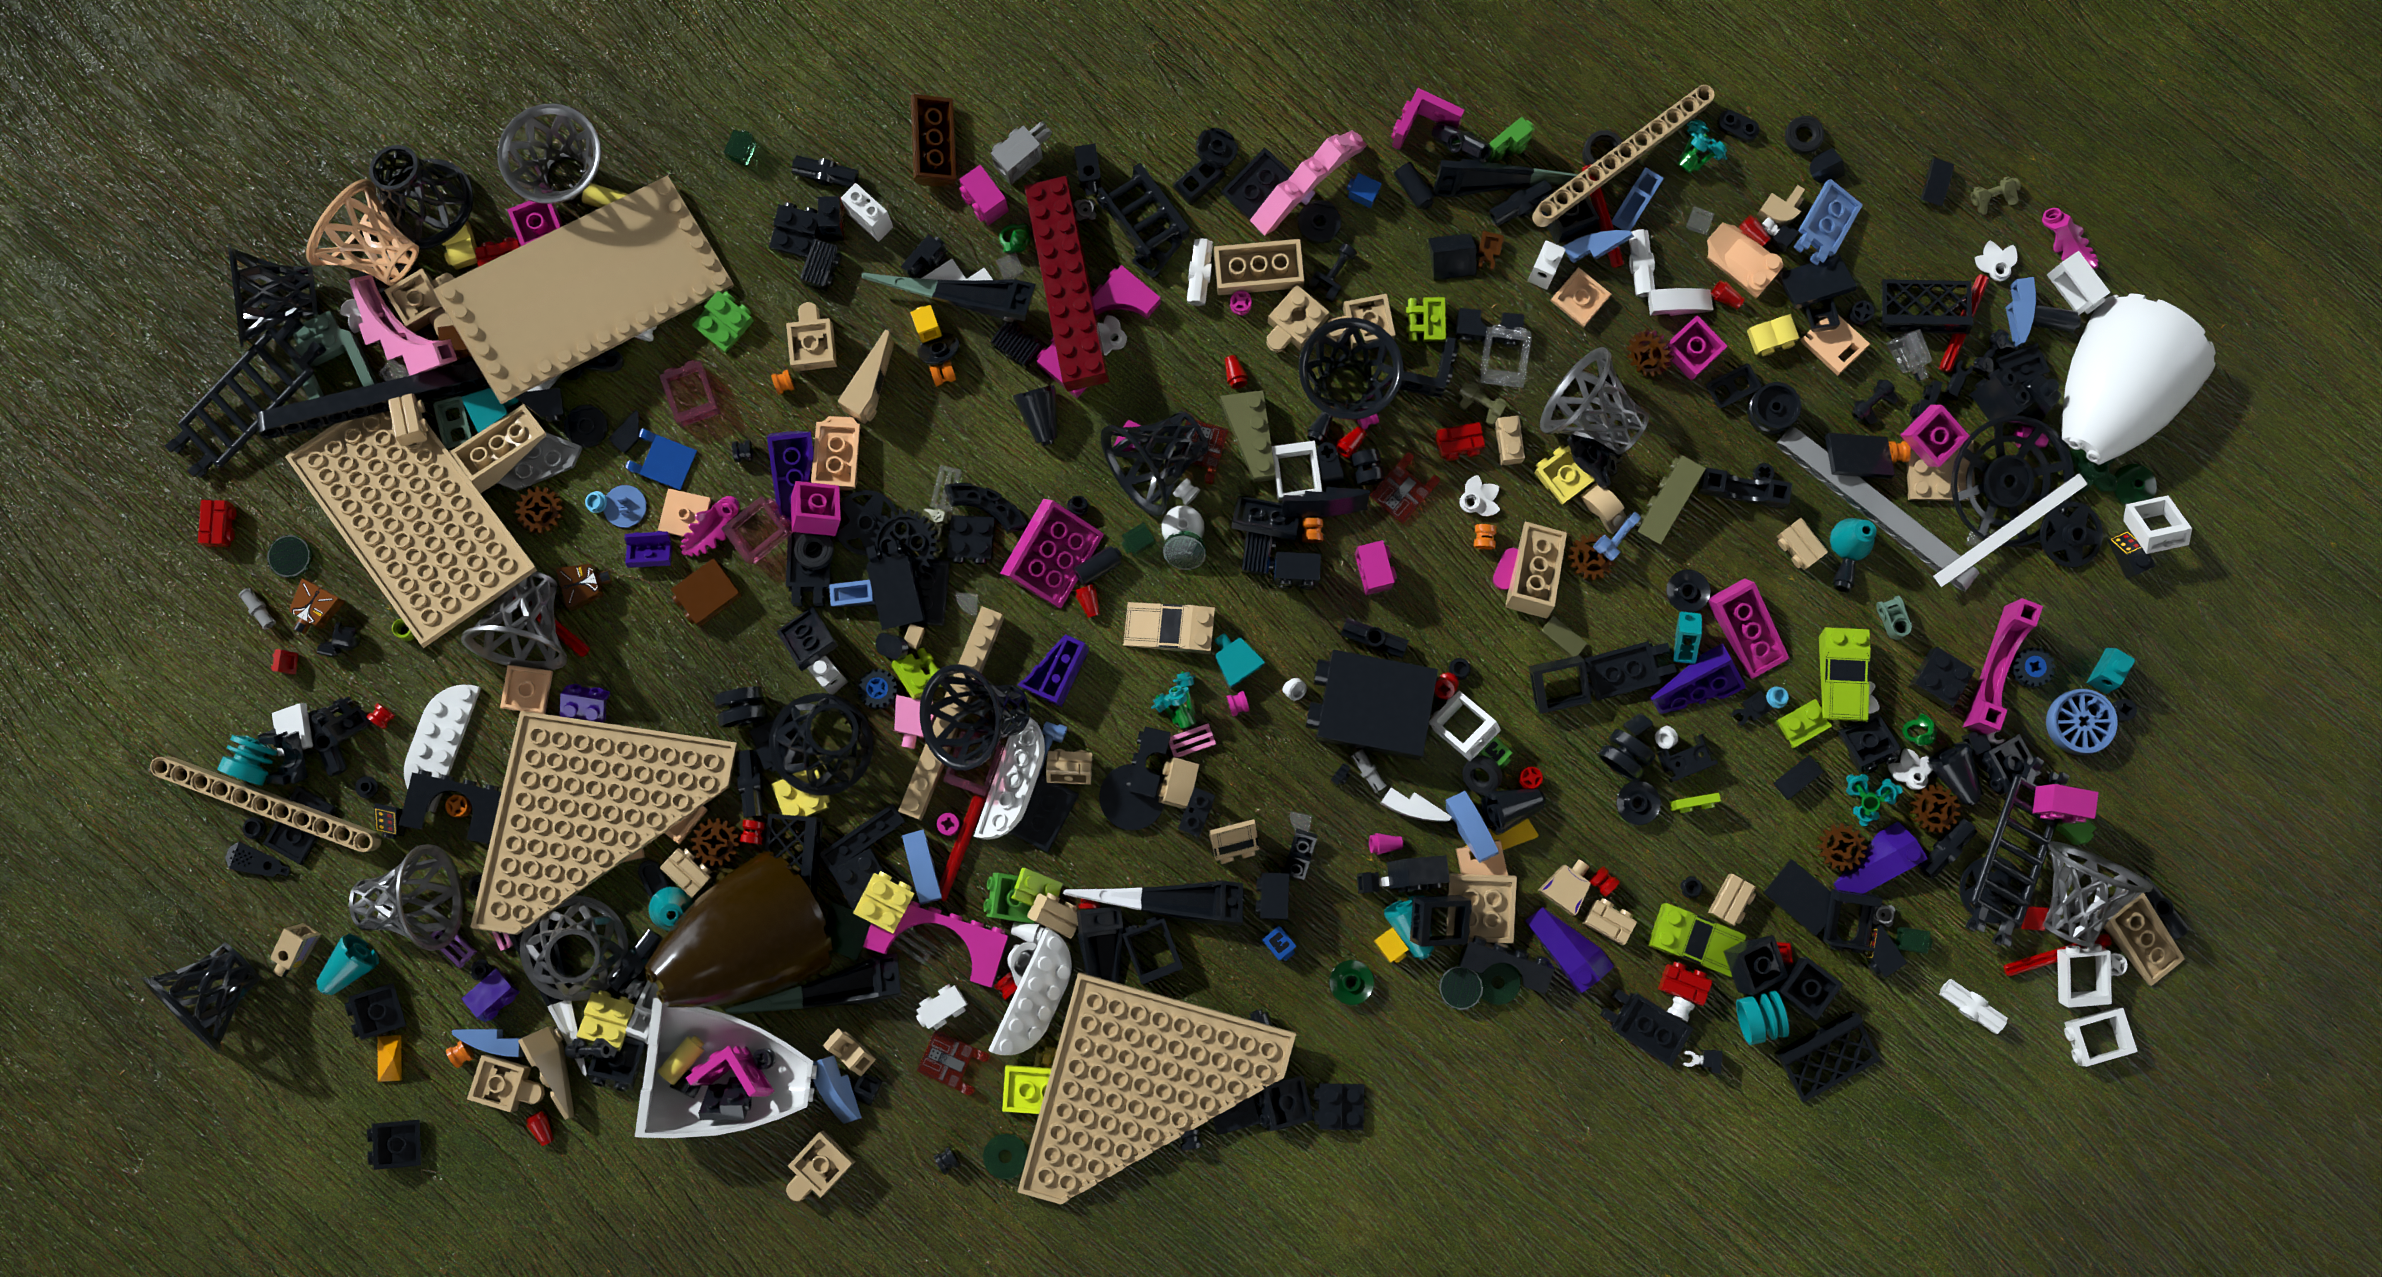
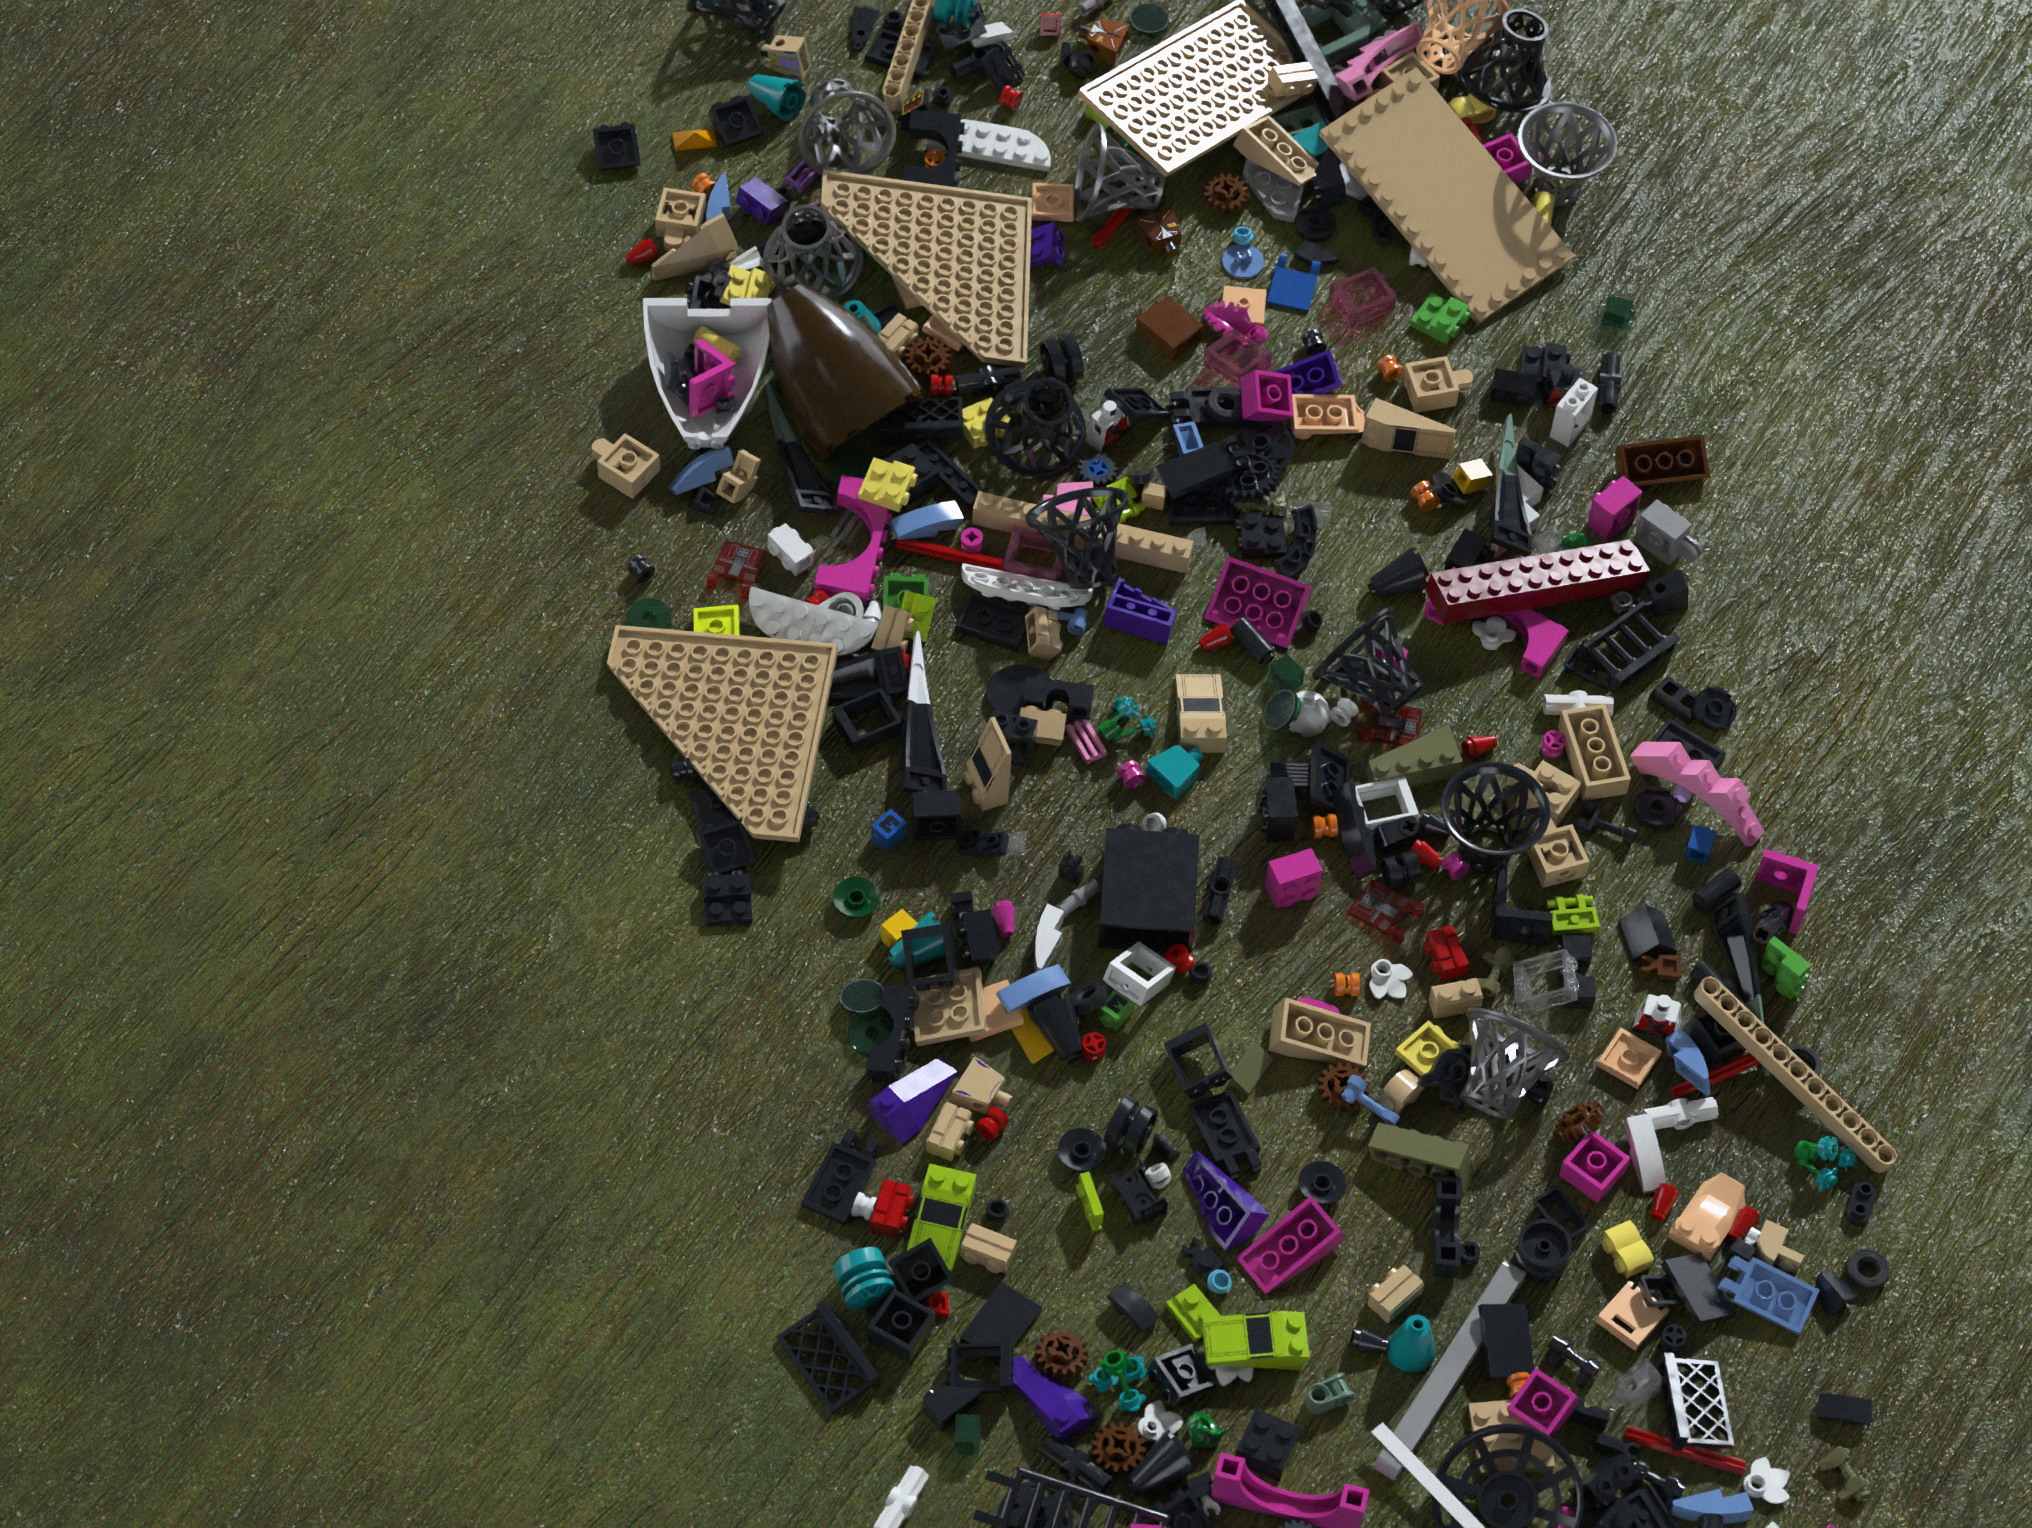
camera: 80 degrees right, 25 degrees down
dark purple bracket [624,531,672,568] -> none
medium blue slope [1611,167,1664,231] -> none
teal torso [1673,612,1702,664] -> none
black piece [1683,1049,1723,1074] -> none
clear tile [1686,206,1714,235] -> none
light grey plate [1873,905,1895,927] -> none

